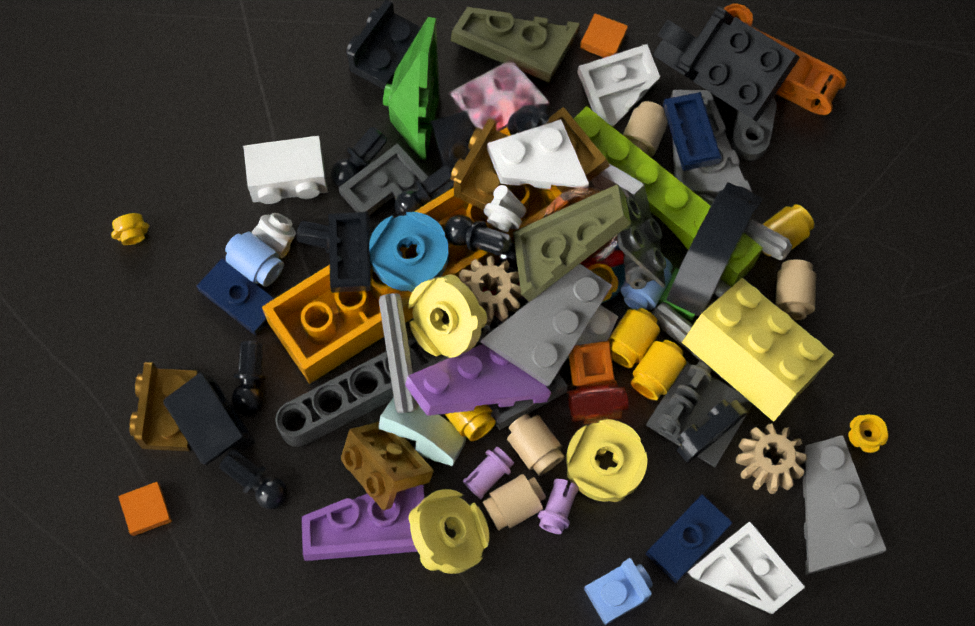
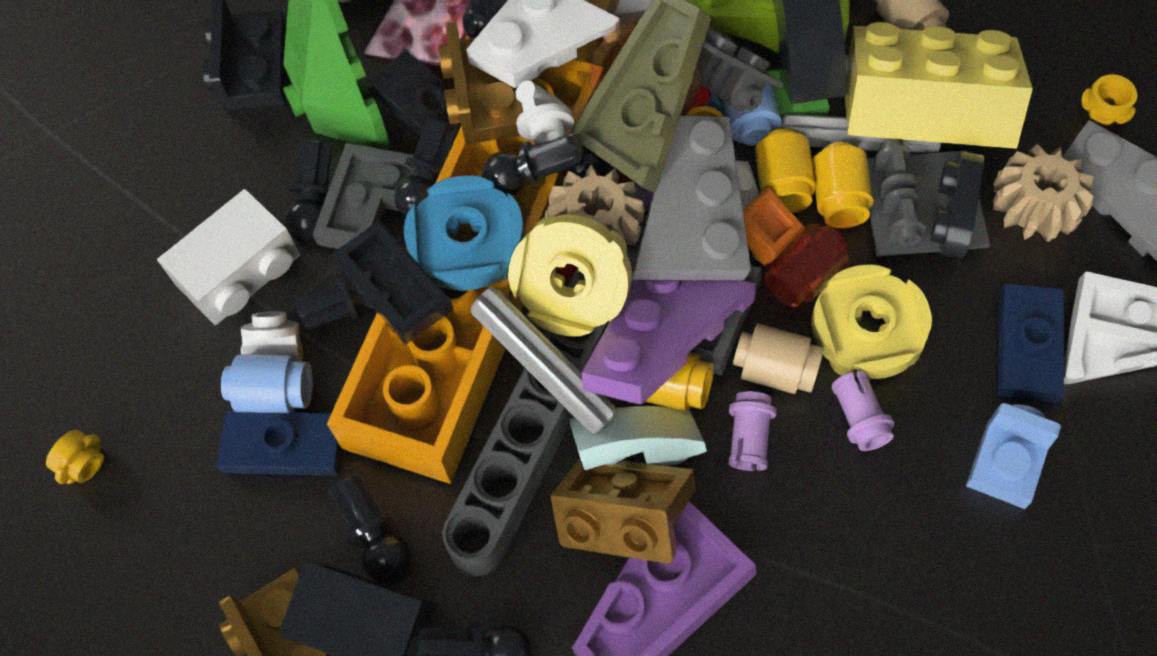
camera: 30 degrees left, 5 degrees down
light yellow plate [409,489,489,574] -> none
tan brick [483,474,546,530] -> none

